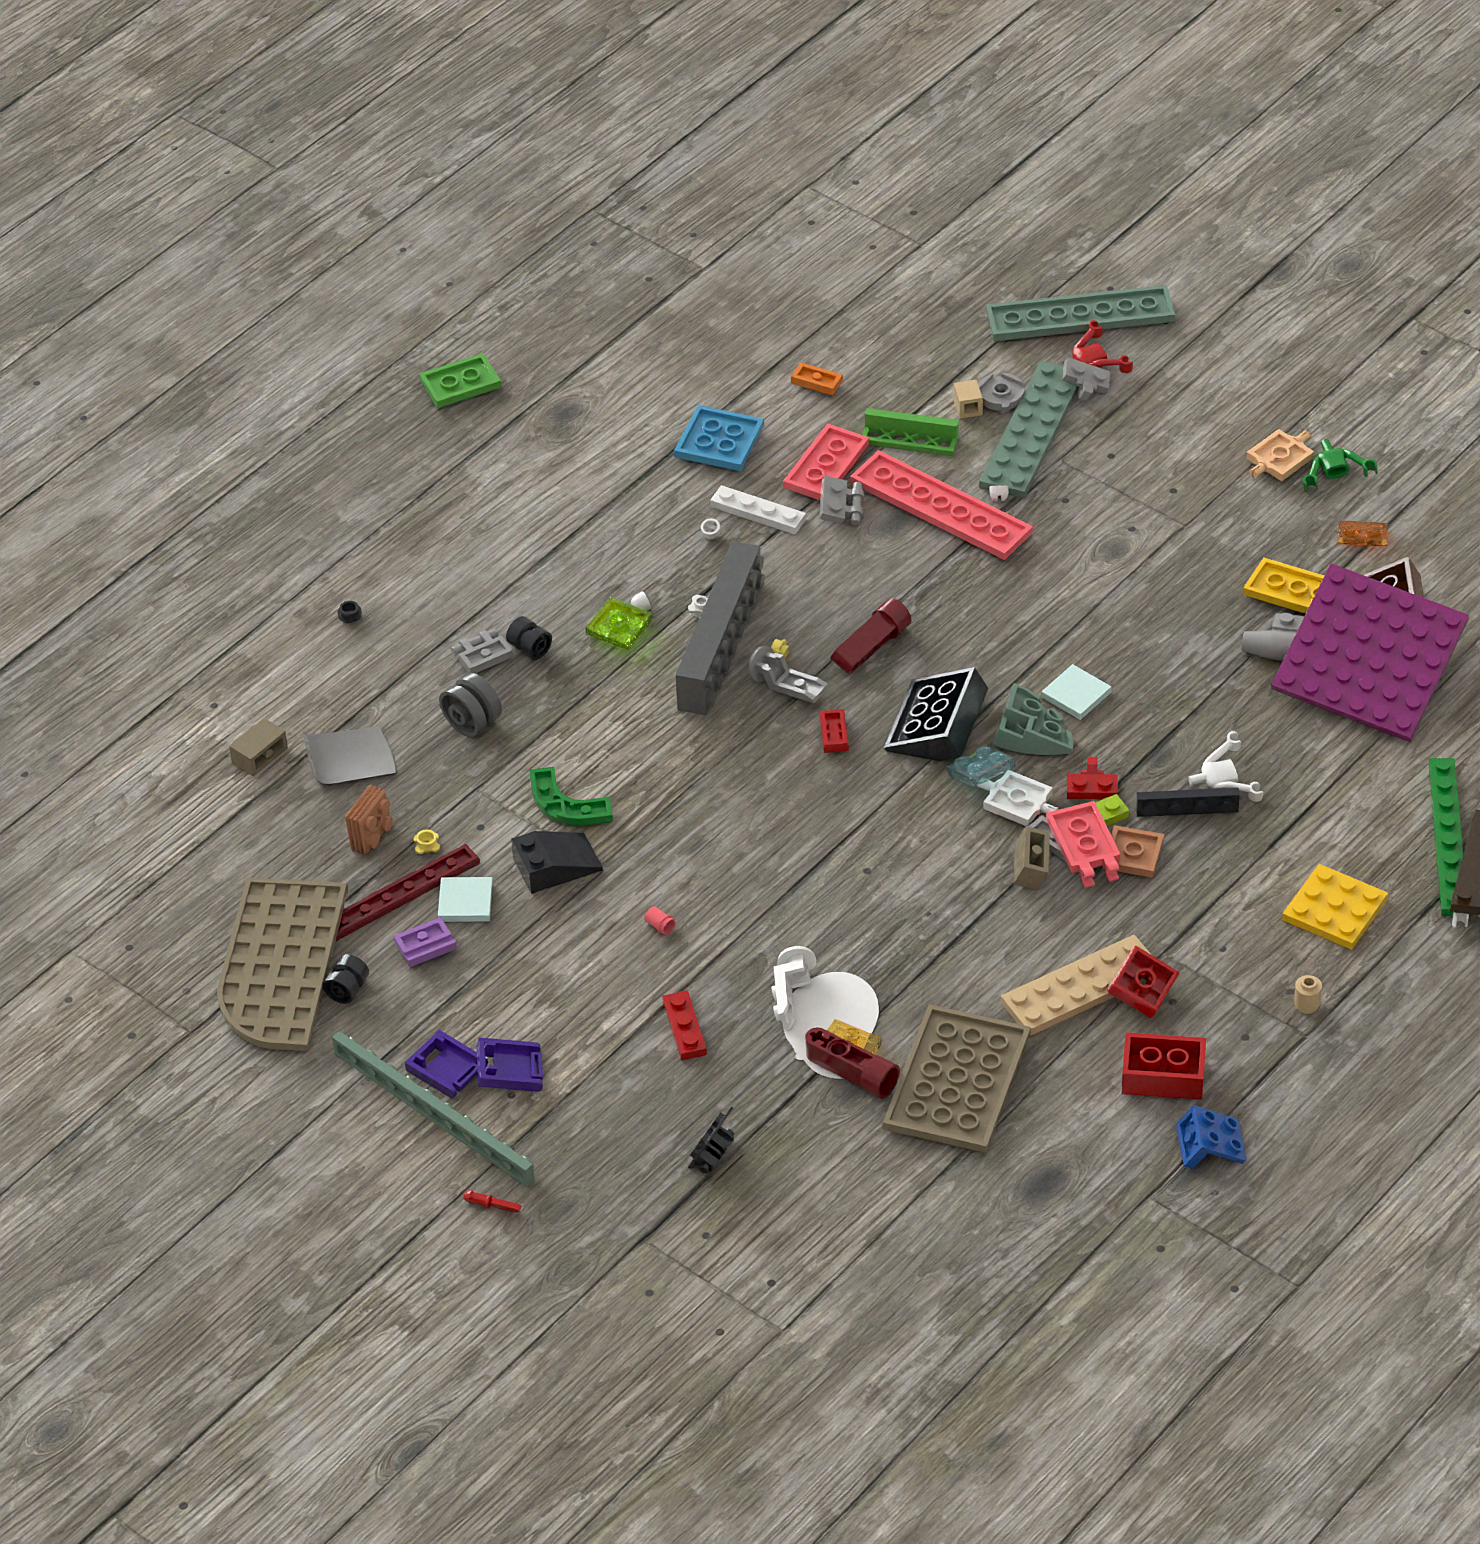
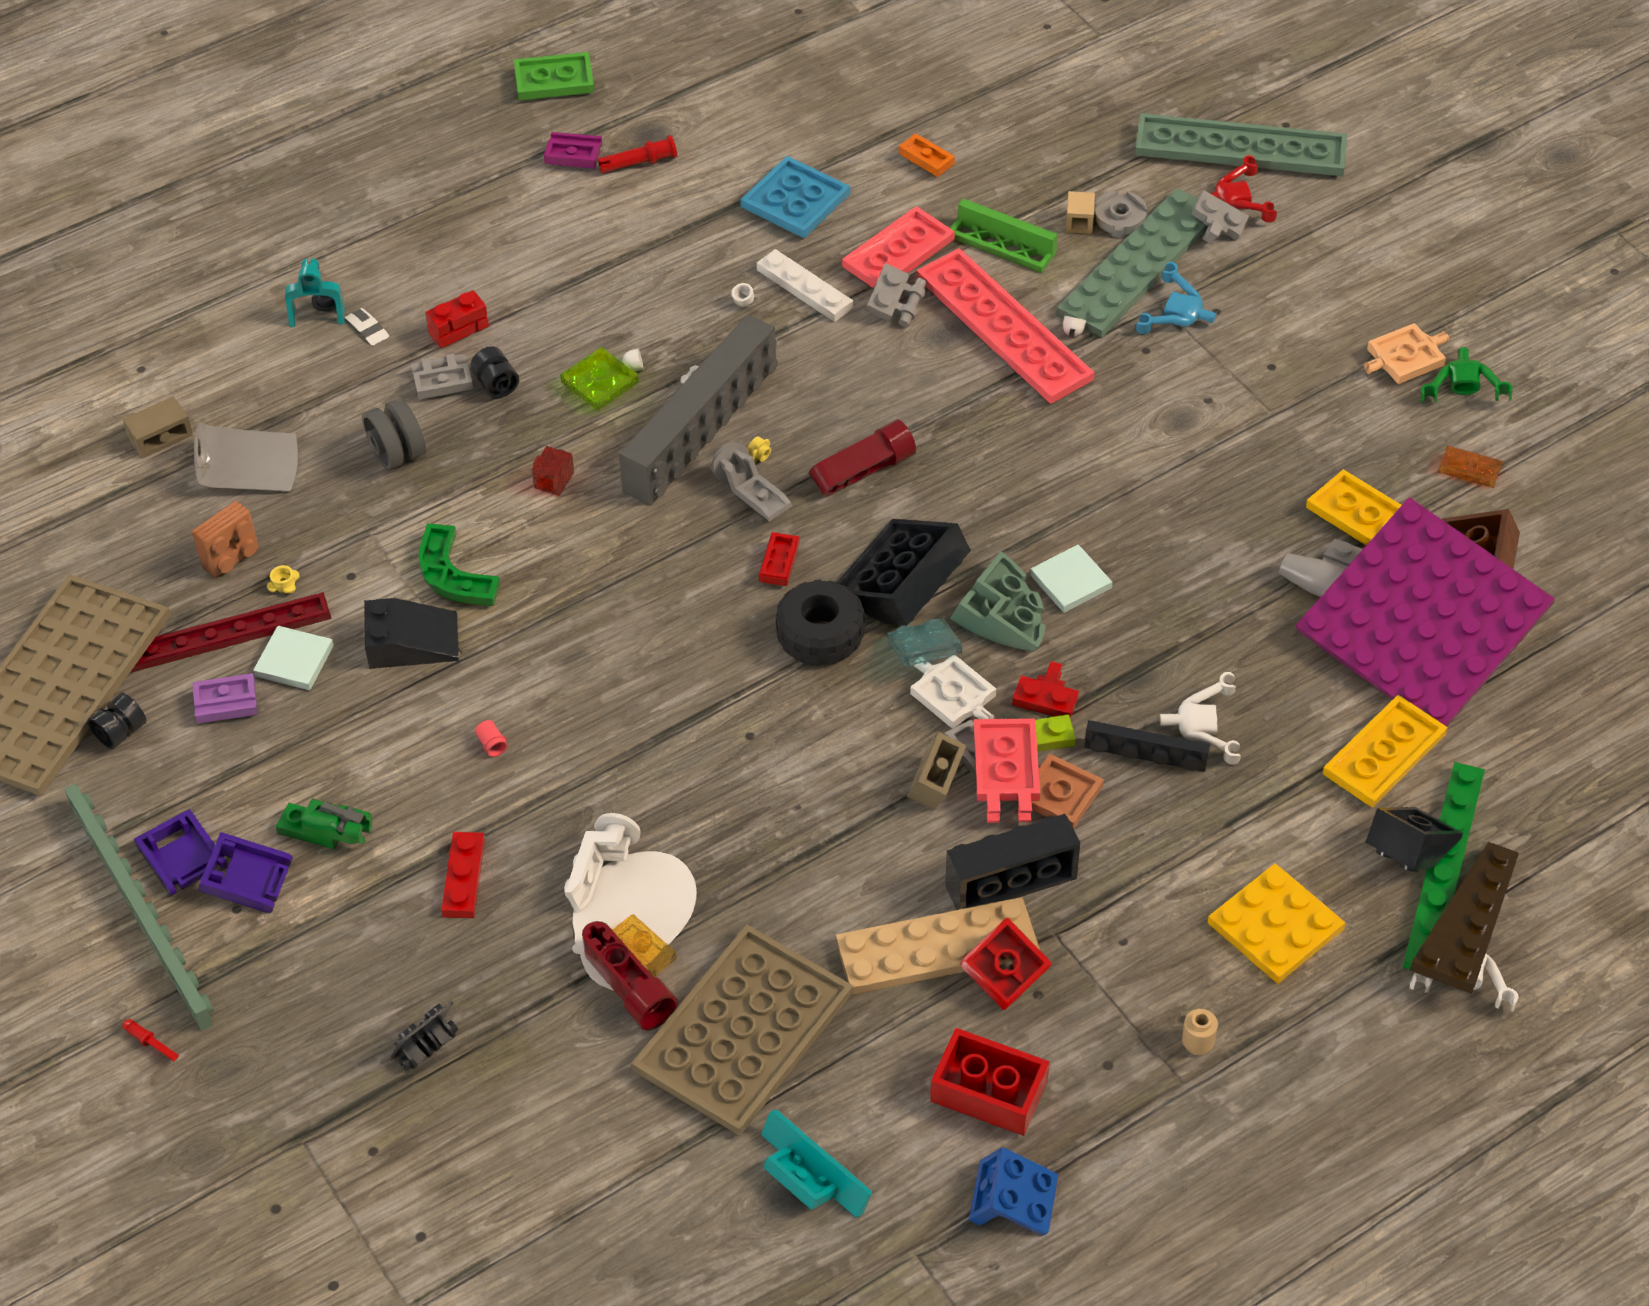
camera: 15 degrees right, 5 degrees up
none -> green plate [276,798,372,850]
none -> teal piece [285,258,345,327]
none -> white sticker [344,308,389,346]
none -> red brick [425,290,489,348]
none -> clear red brick [532,446,574,496]
none -> magenta plate [544,132,603,169]
none -> red pin [597,135,678,174]
none -> teal bracket [761,1109,872,1218]
none -> black tyre [775,579,865,666]
none -> black brick [945,814,1081,910]
none -> dark azure piece [1136,262,1217,335]
none -> yellow plate [1322,695,1448,808]
none -> black slope [1365,807,1463,872]

